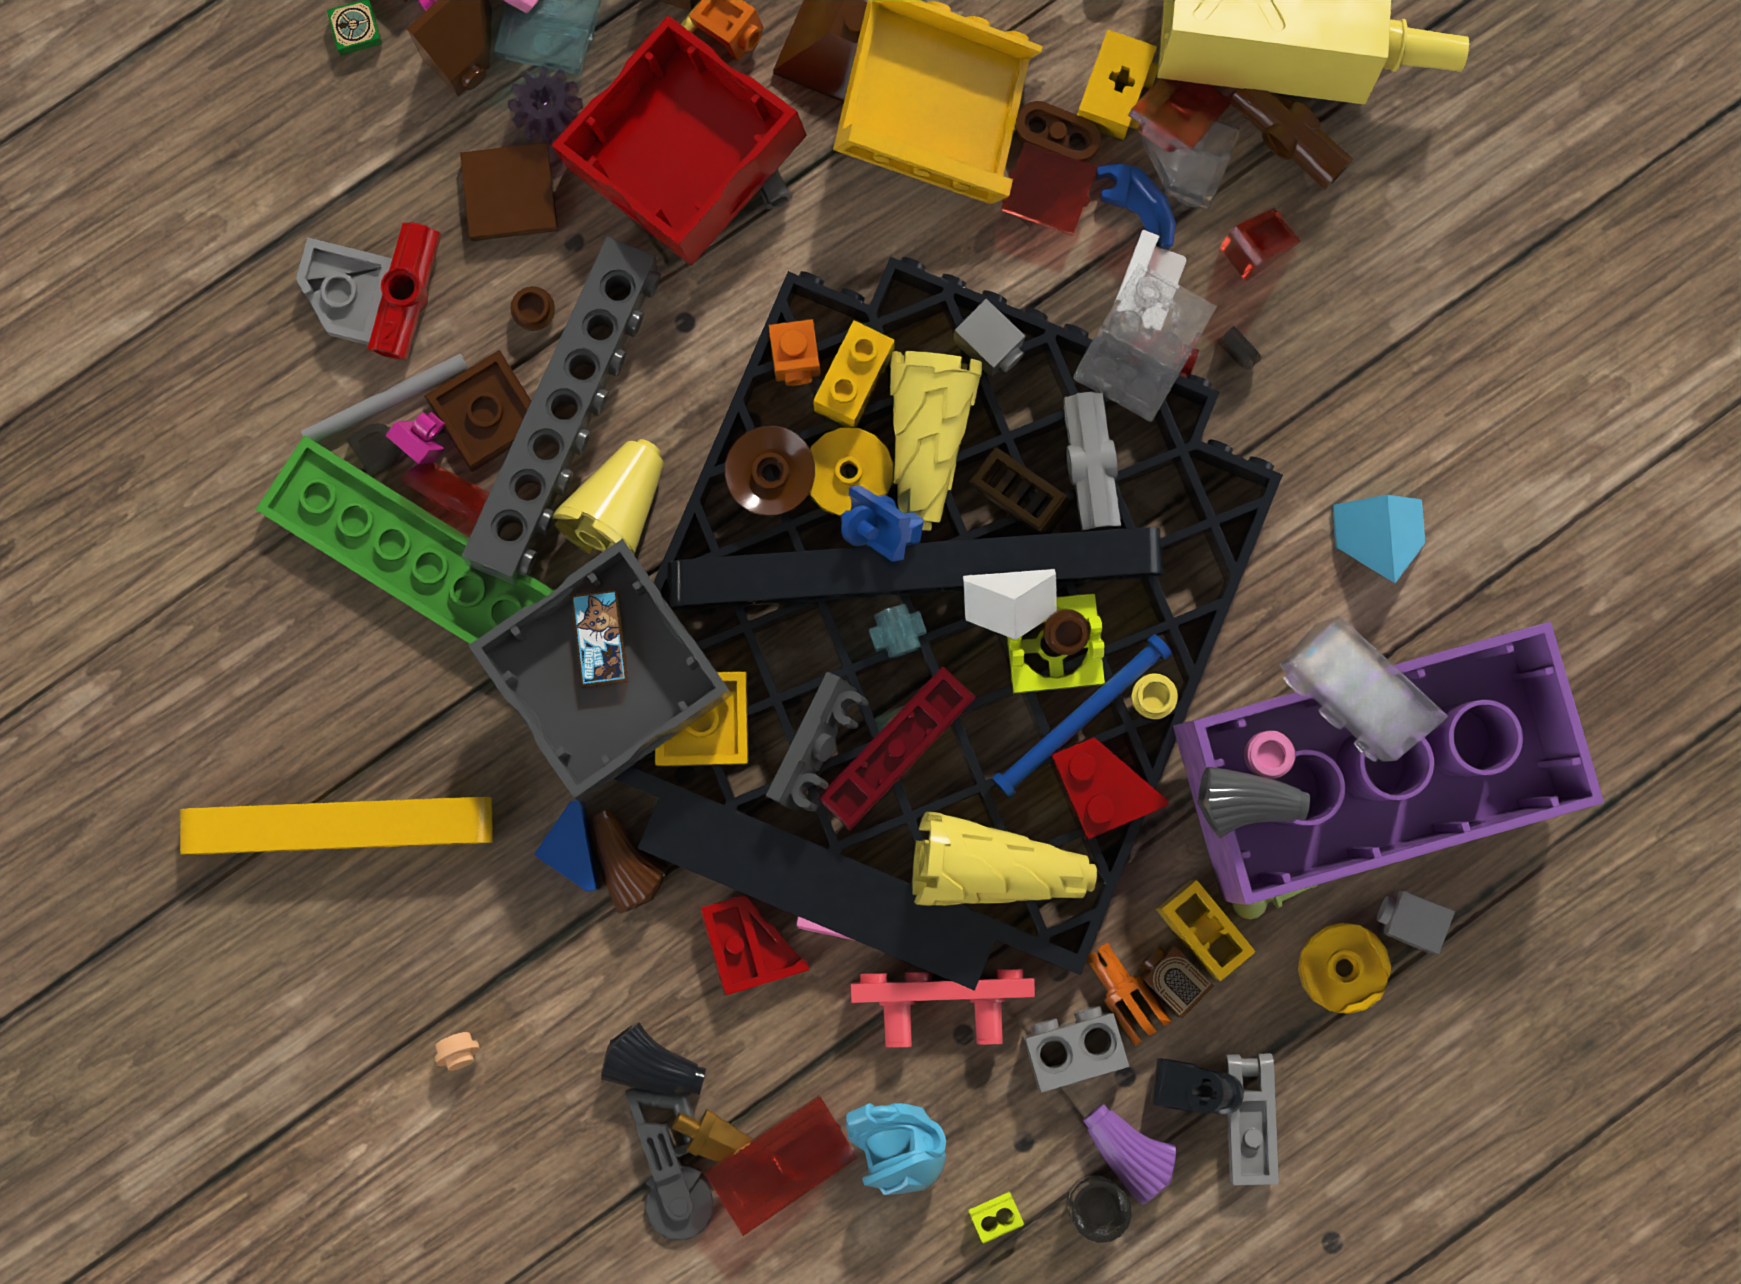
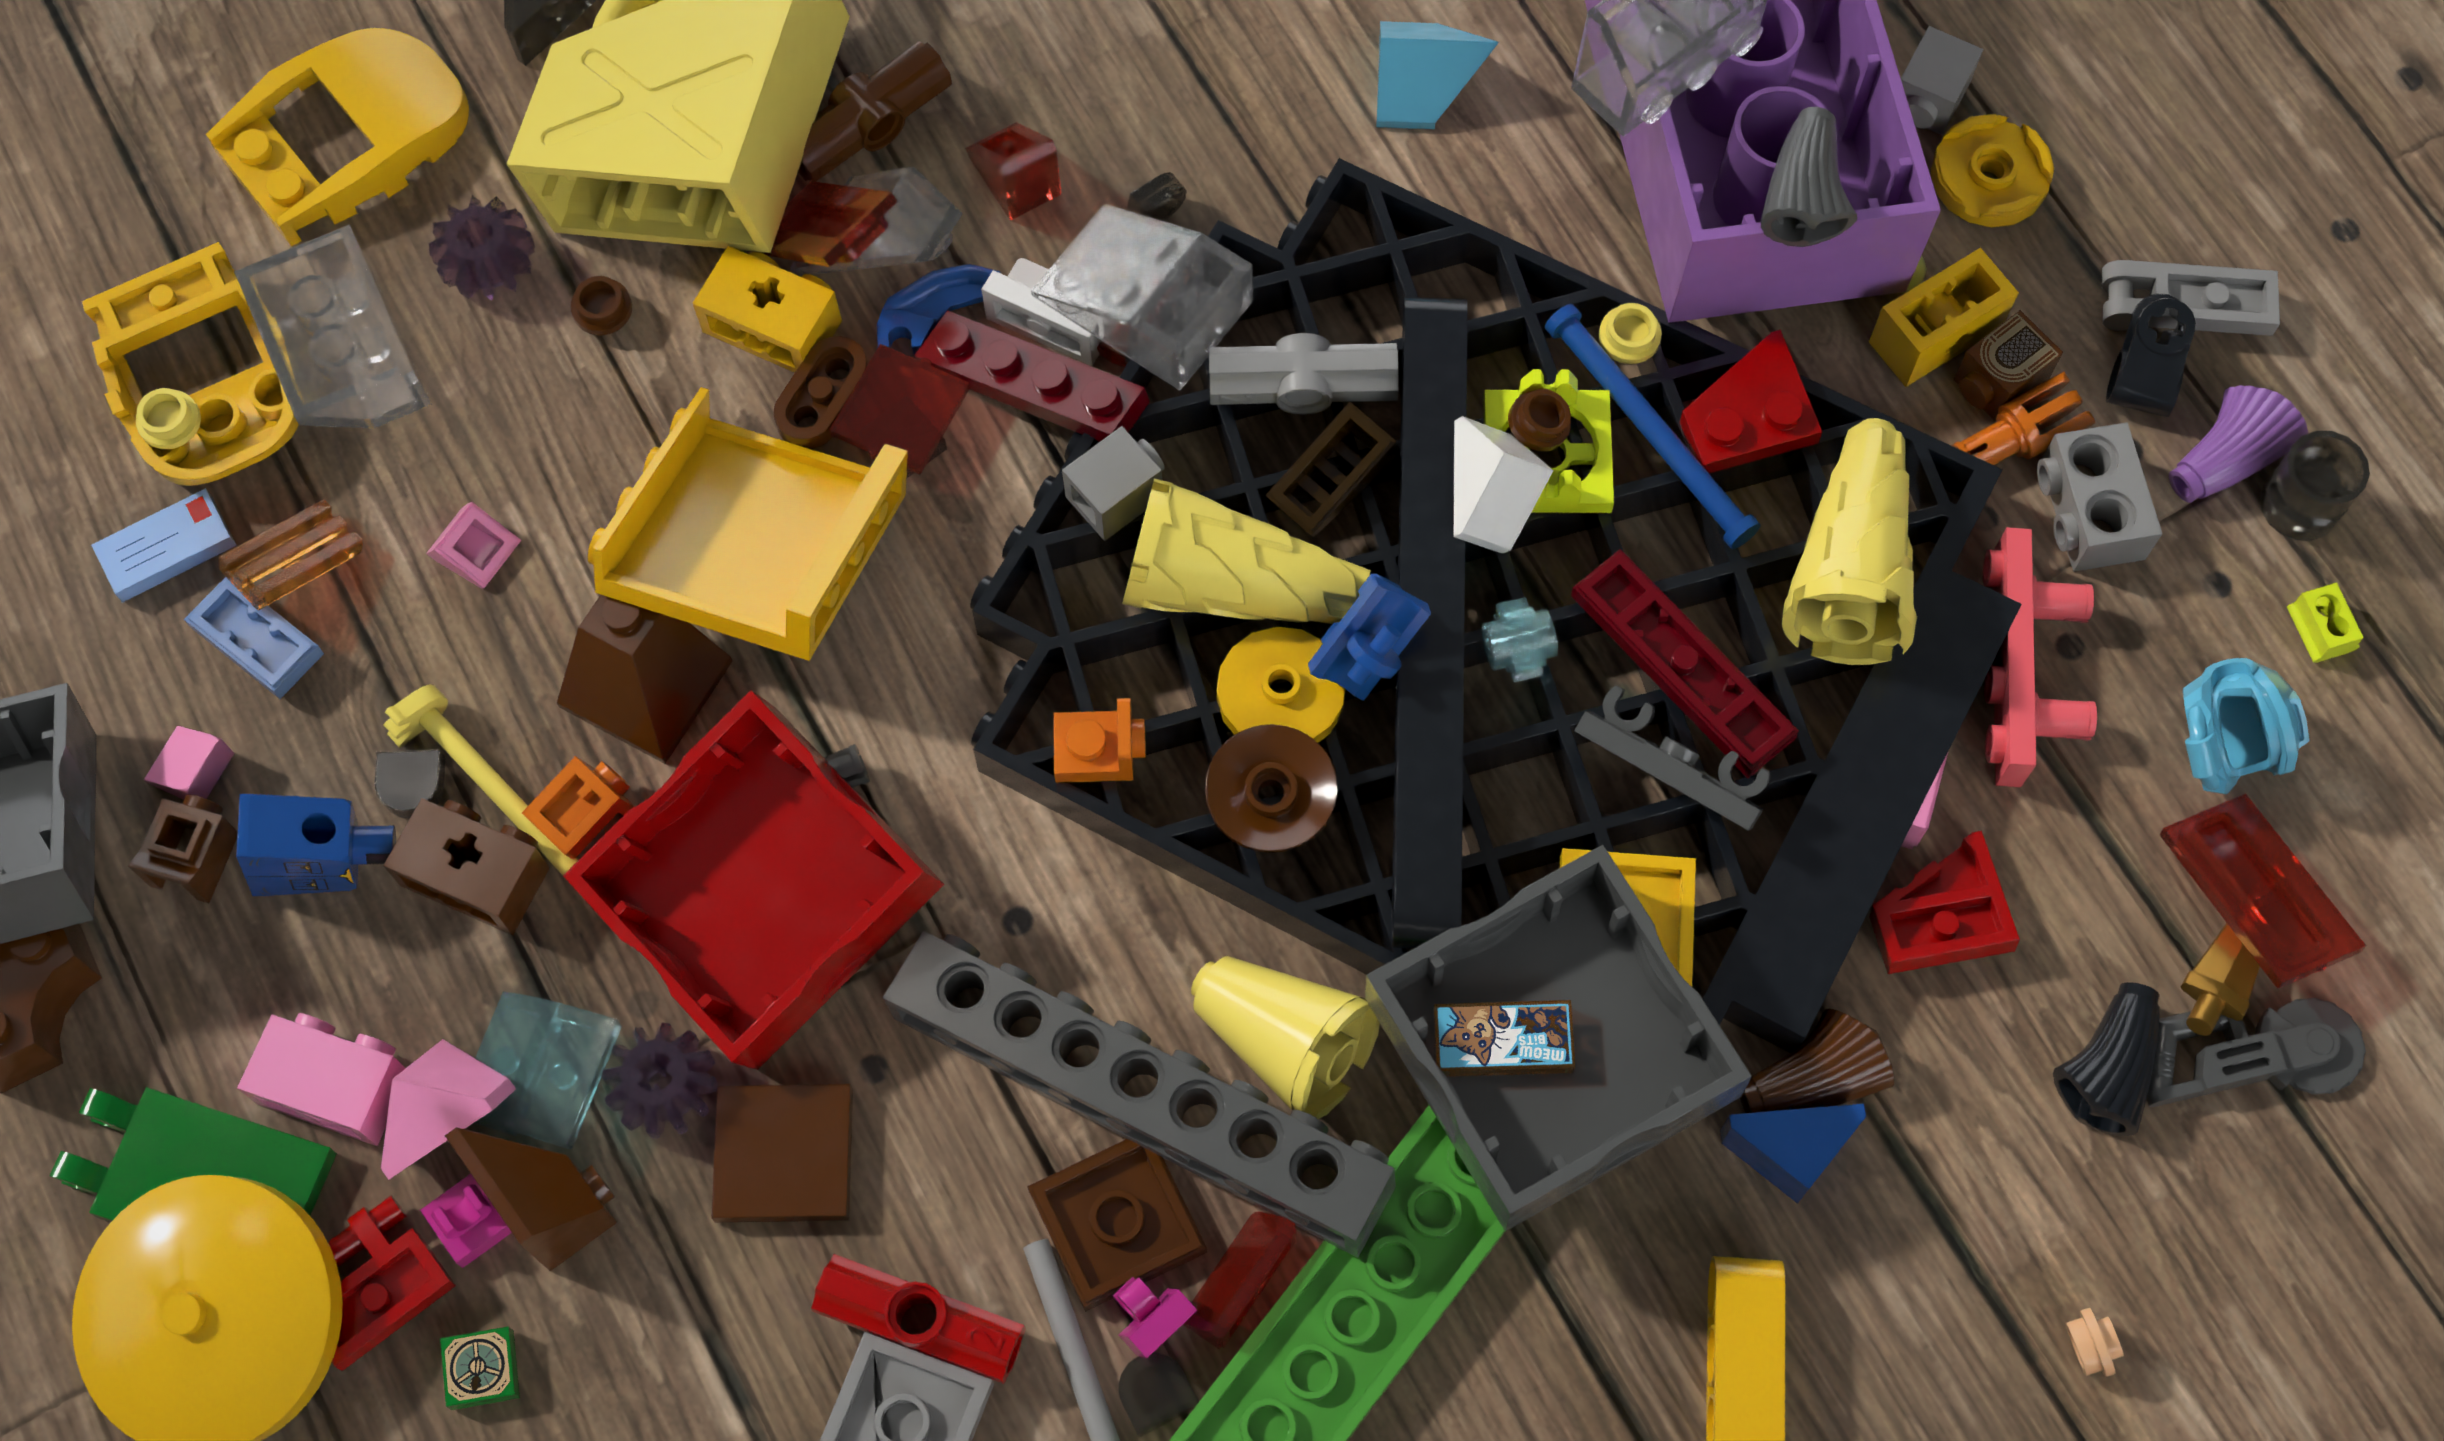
camera: 80 degrees left, 15 degrees down
reddish brown plate [510,286,555,331] -> none
yellow brick [813,320,895,428] -> none
bright pink tile [1244,731,1295,779] -> none
none -> dark red plate [914,310,1150,442]

